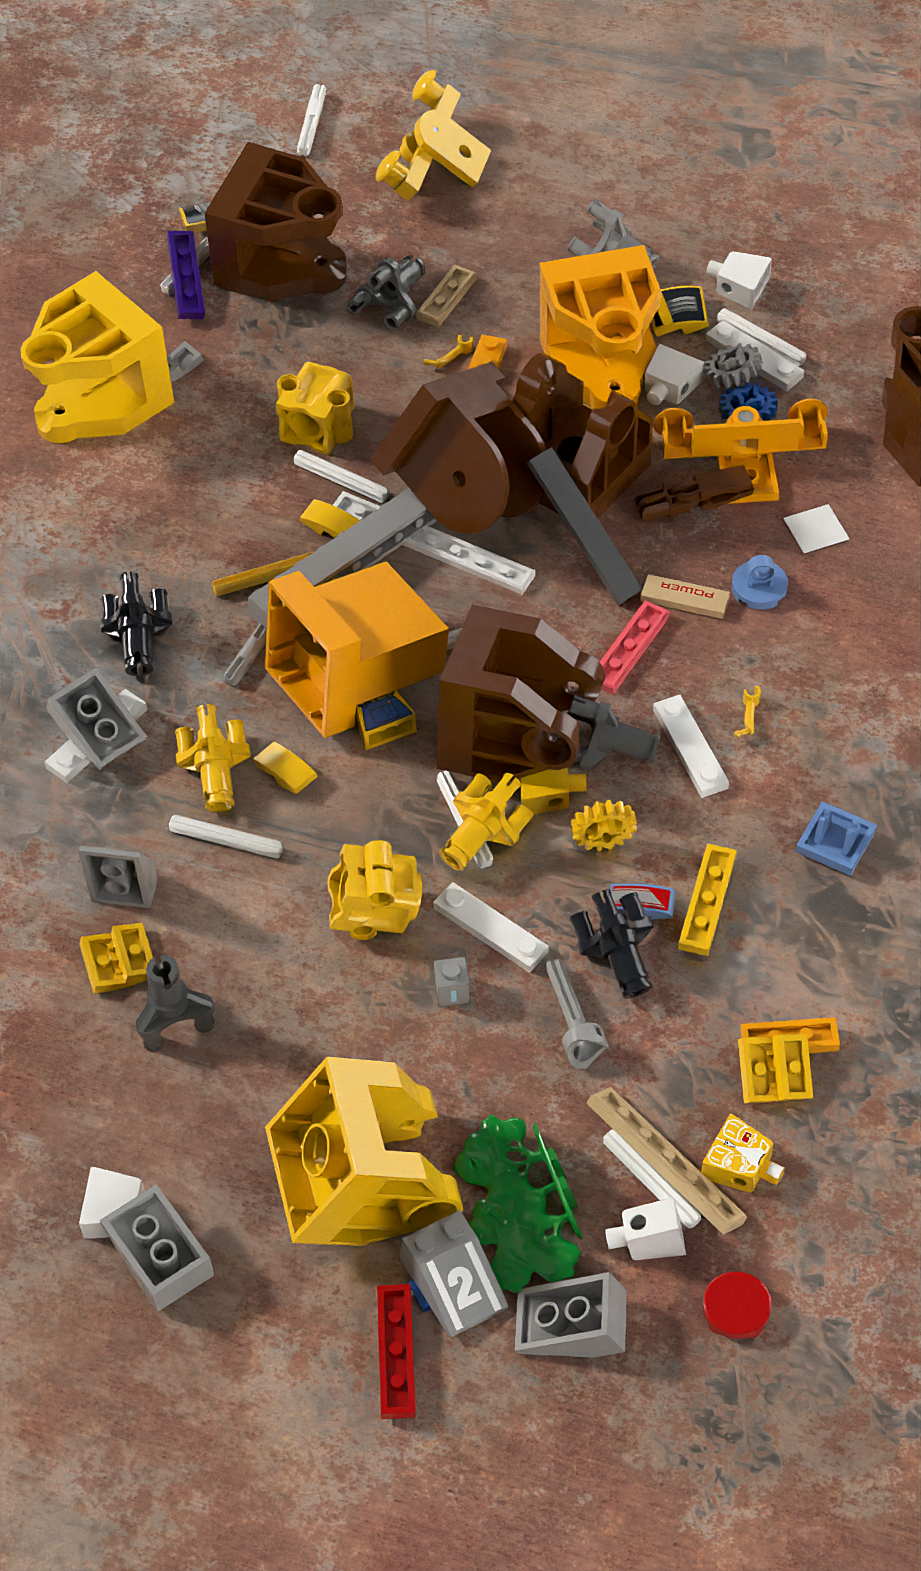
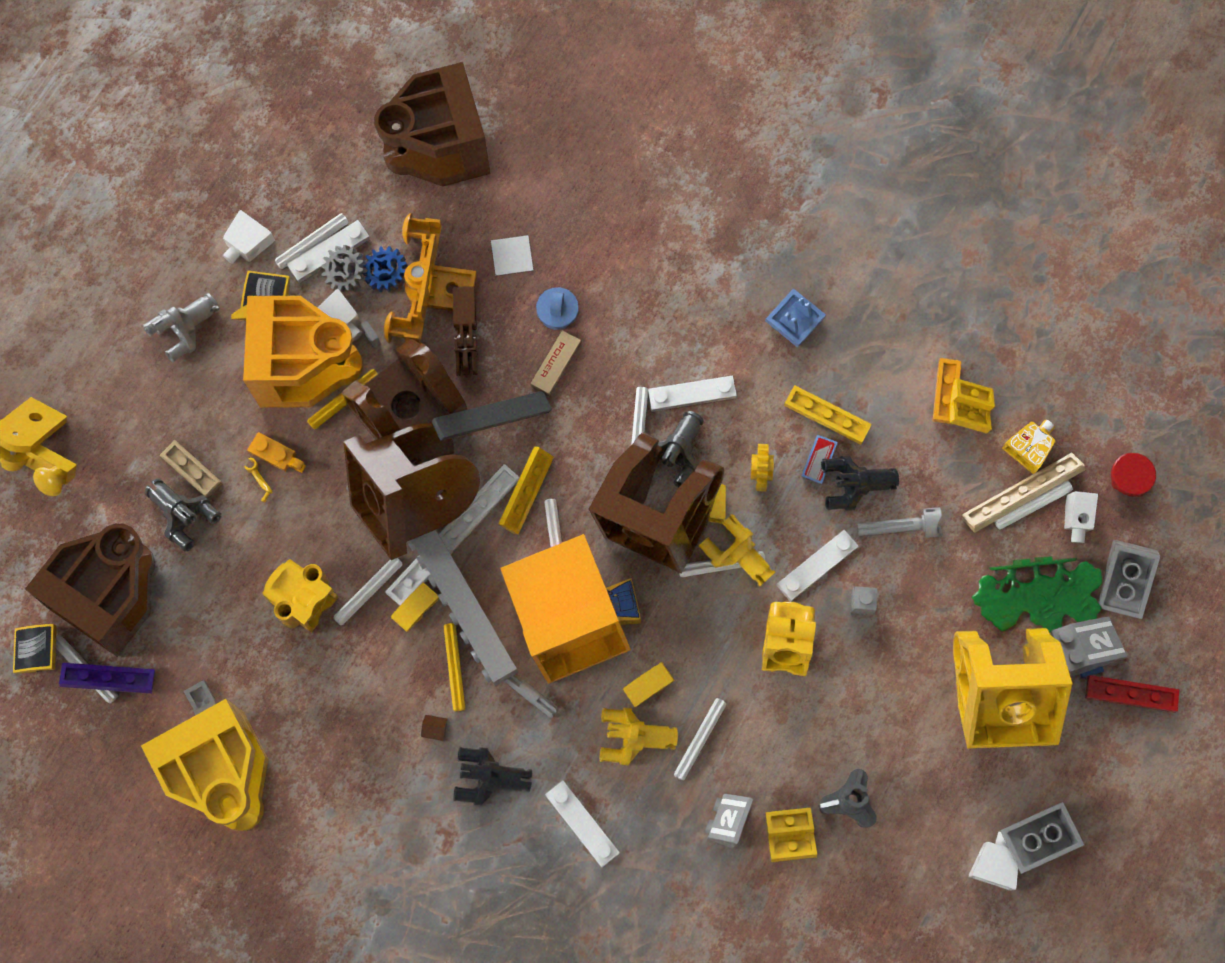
camera: 80 degrees left, 20 degrees up
light grey slope [46,667,148,770] -> none
coral tile [600,600,670,695] -> none
yellow piece [734,686,761,738] -> none
none -> light grey tile [361,321,381,348]
none -> reddish brown slope [421,715,448,741]
none -> yellow plate [498,446,554,535]
none -> white axle [632,387,648,444]

